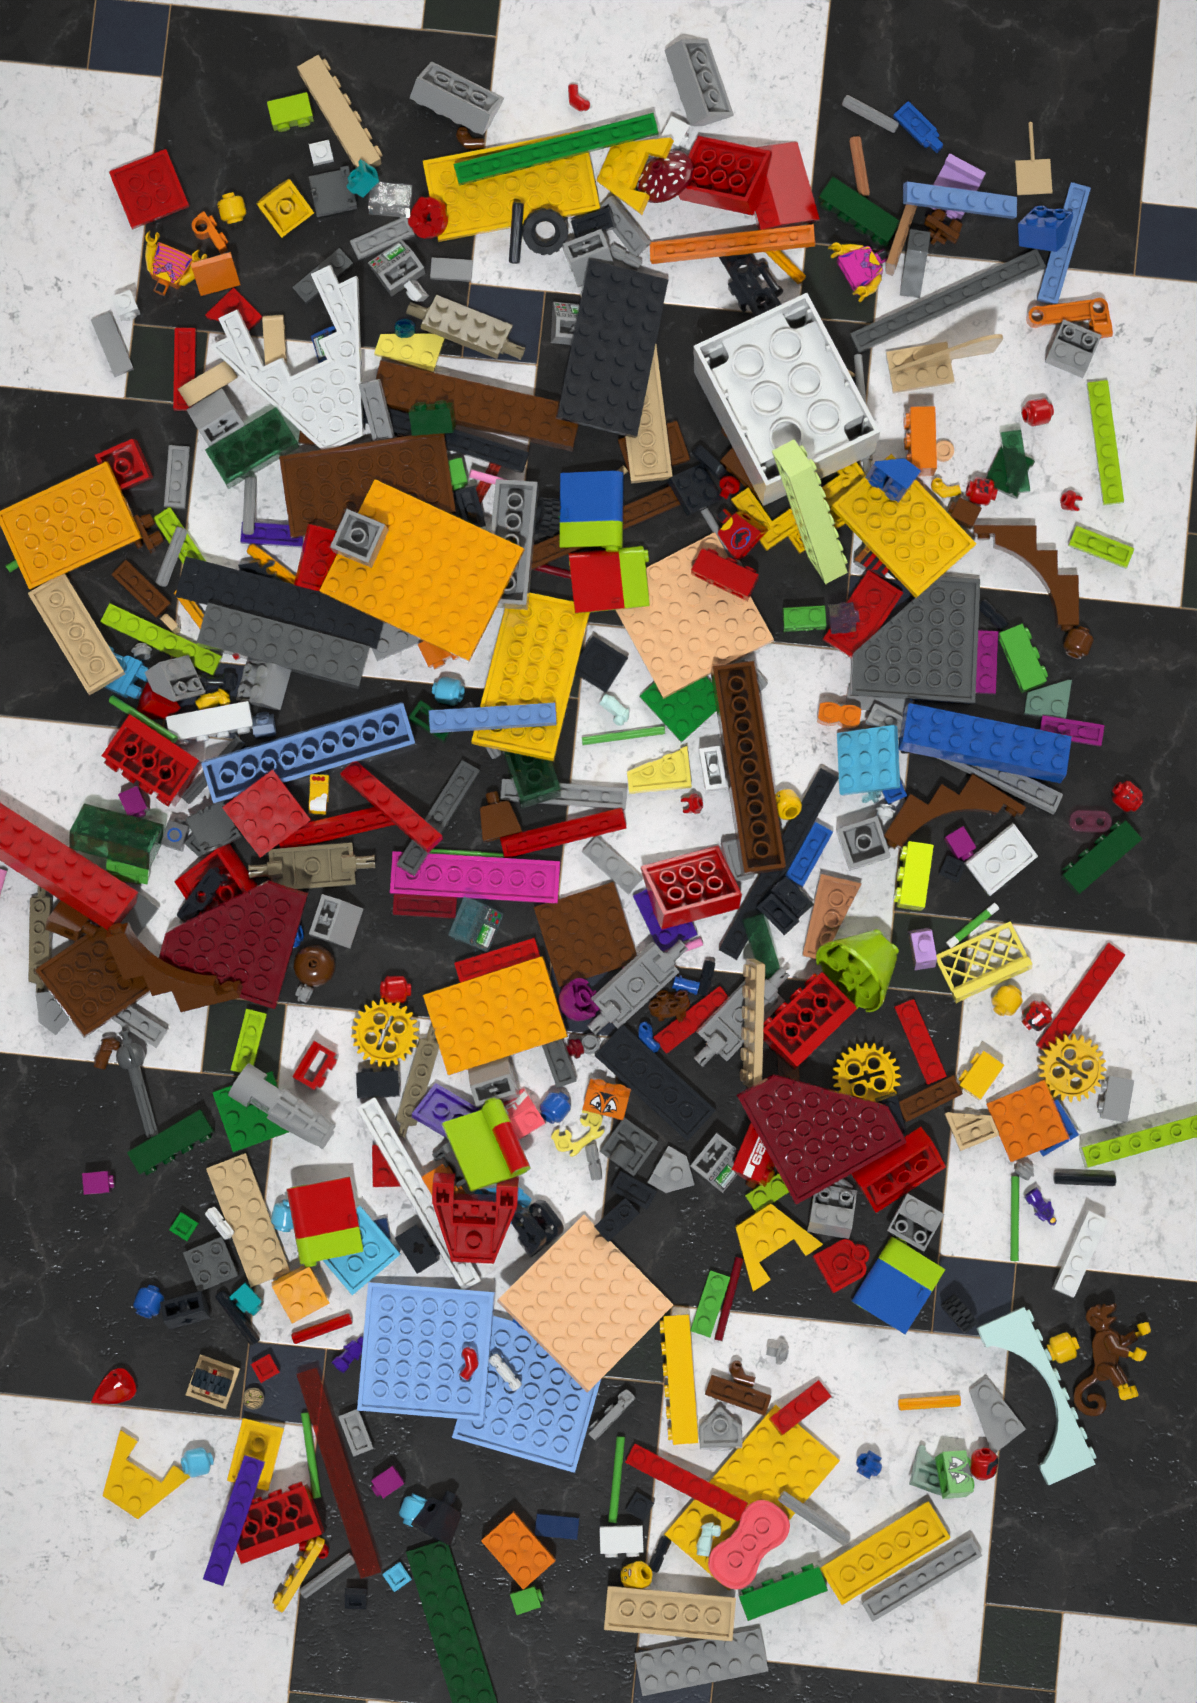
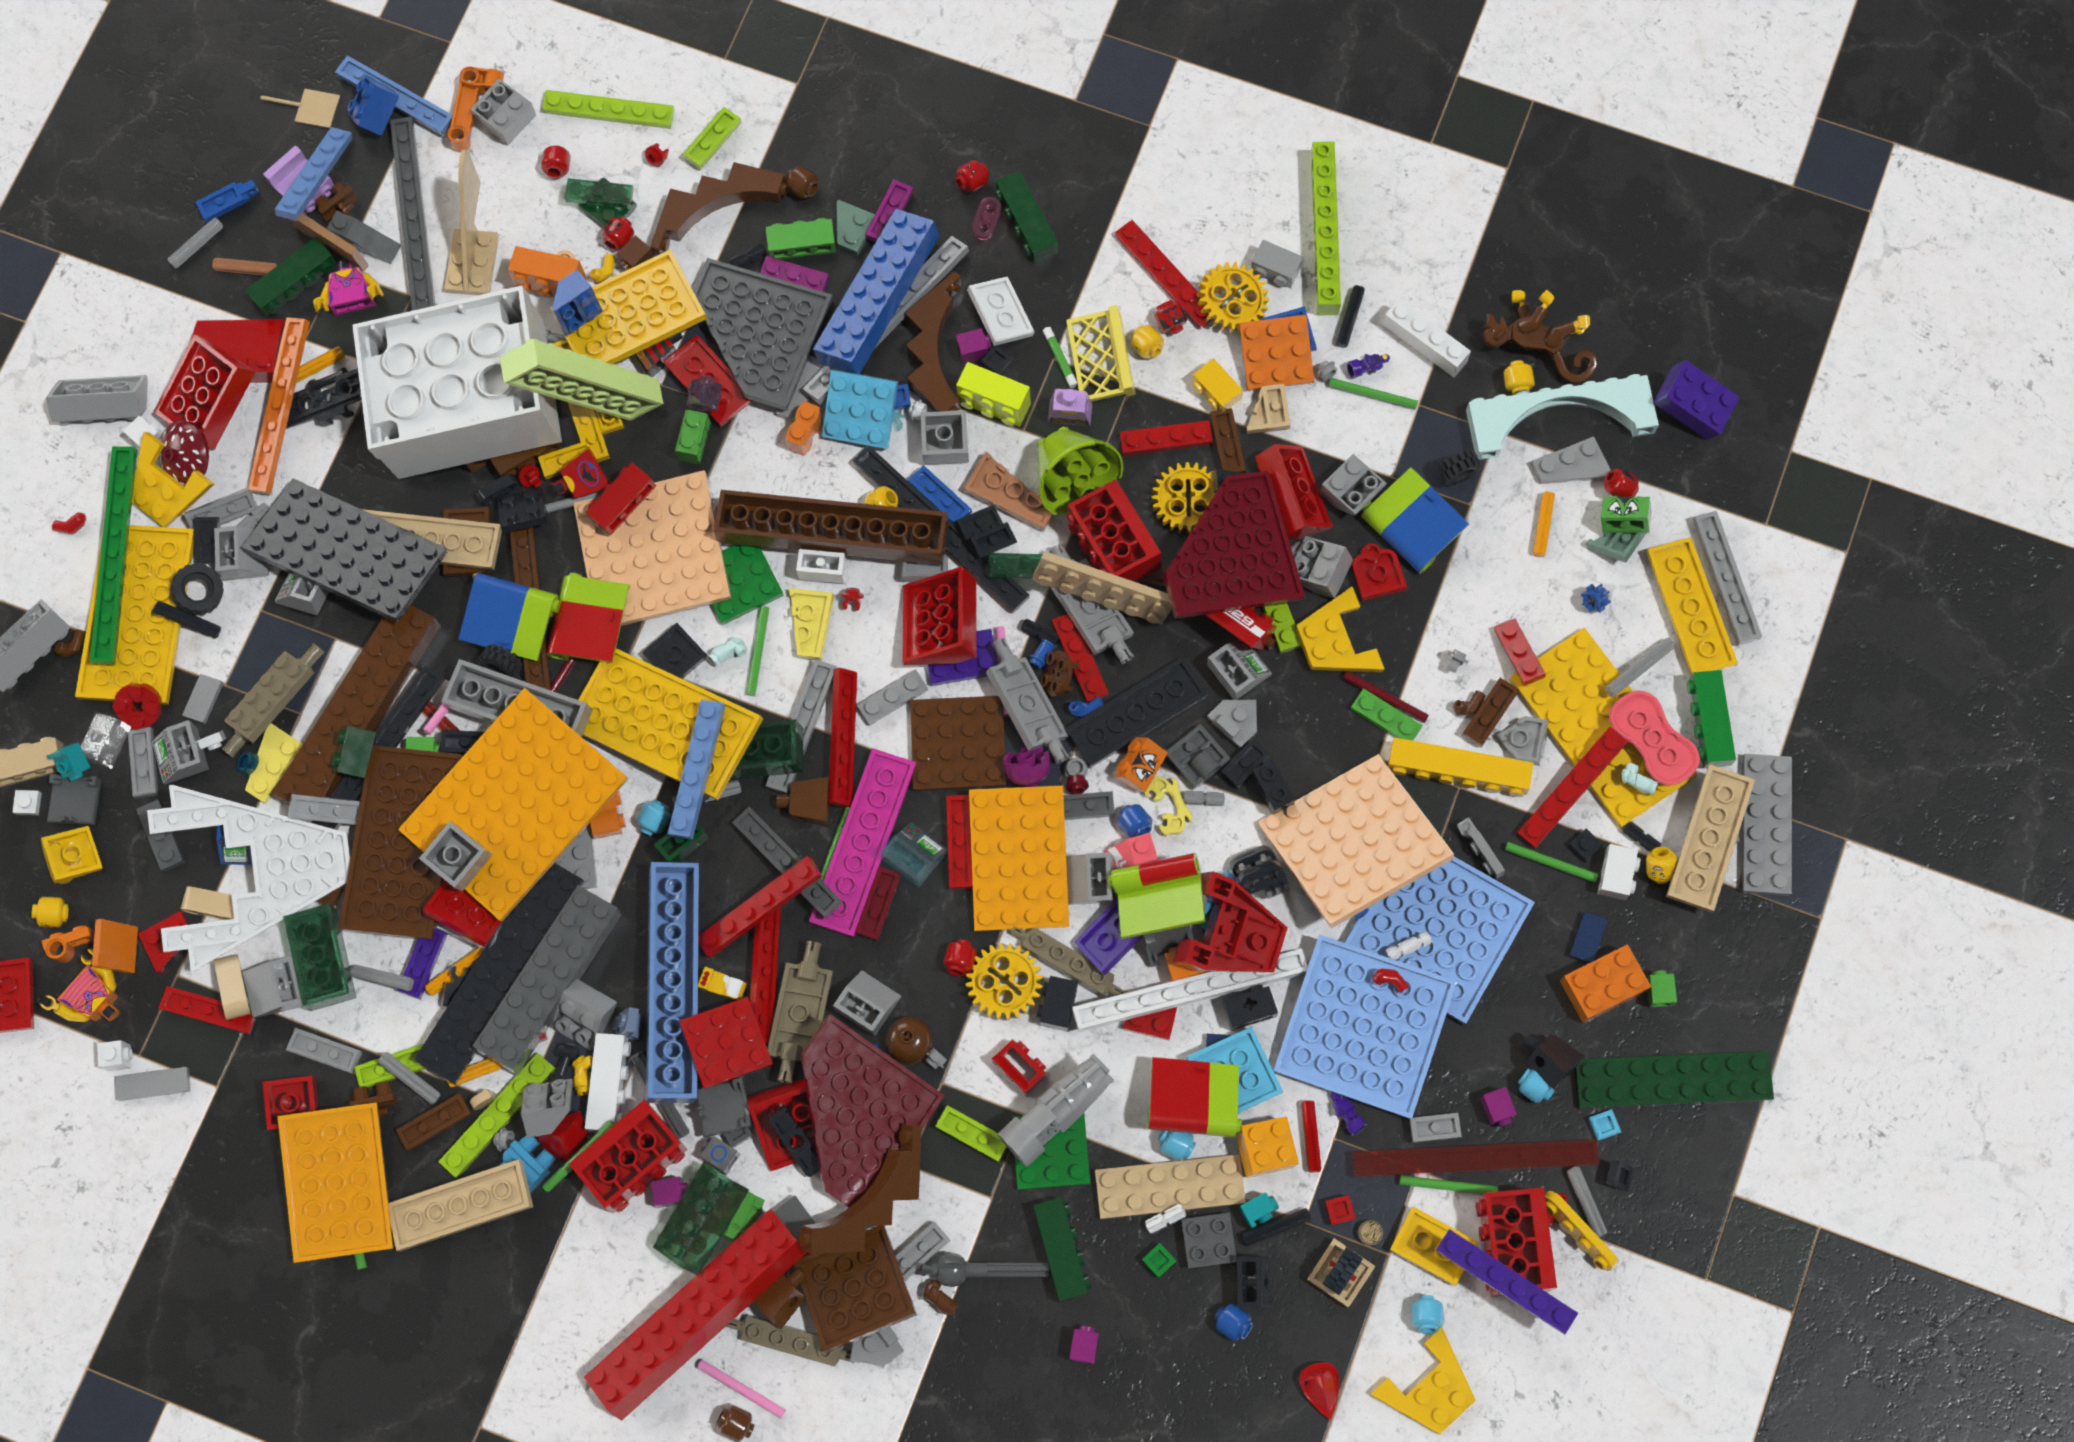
camera: 70 degrees left, 10 degrees down
none -> dark purple brick [1653,360,1740,440]

